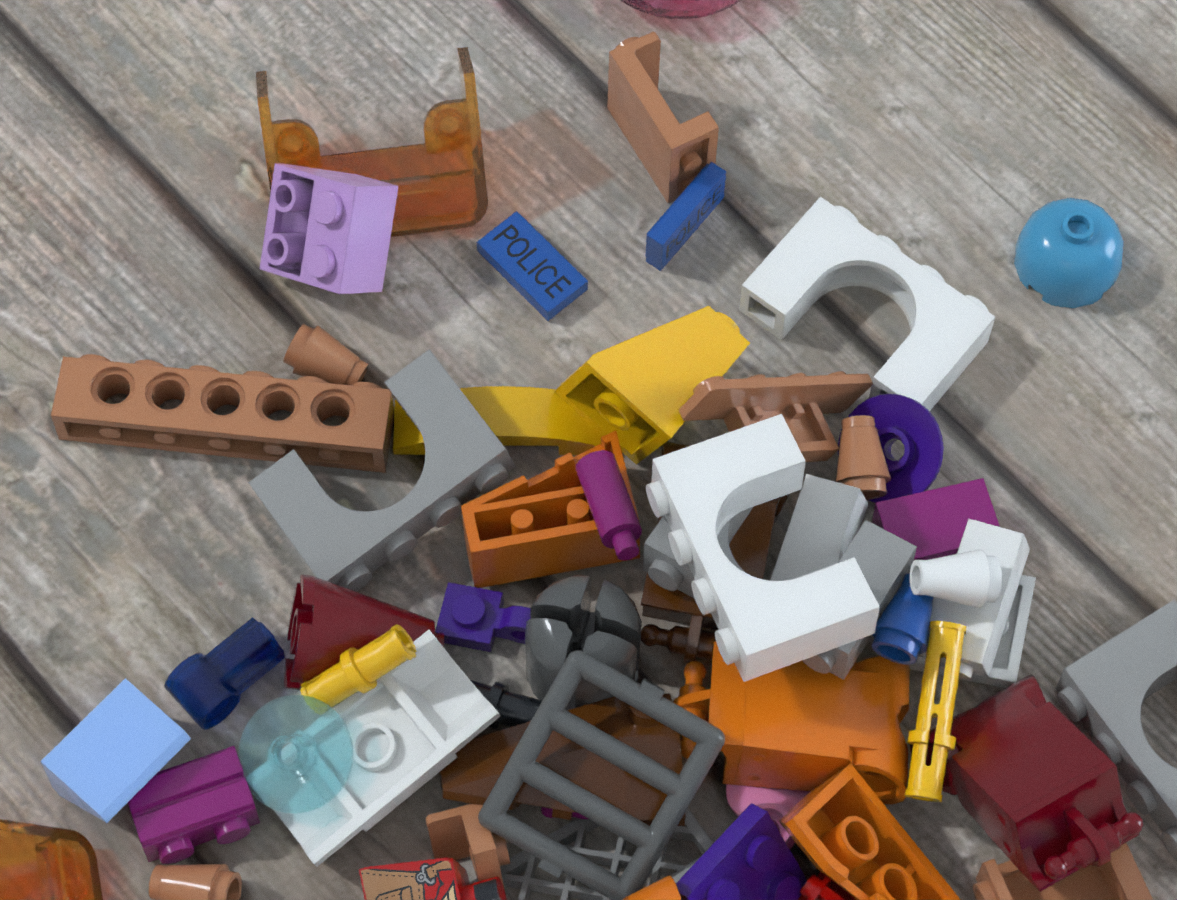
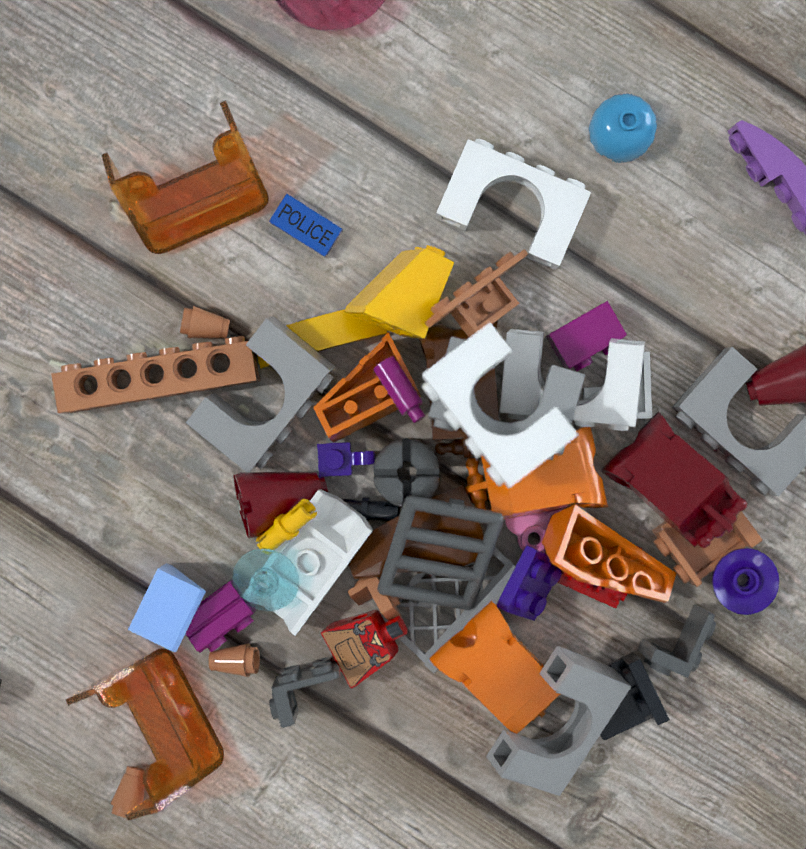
camera: 15 degrees left, 25 degrees up
clear blue piece [164,617,285,730] -> none
lavender slope [260,163,398,294] -> none
nougat panel [607,32,719,203] -> none
blue tile [645,162,726,271] -> none
nougat cone [836,415,891,500] -> none
dark purple dish [838,394,944,503] -> none
blue cone [872,573,934,665] -> none
yellow pin [905,621,967,802] -> none
white cone [910,549,1002,608] -> none

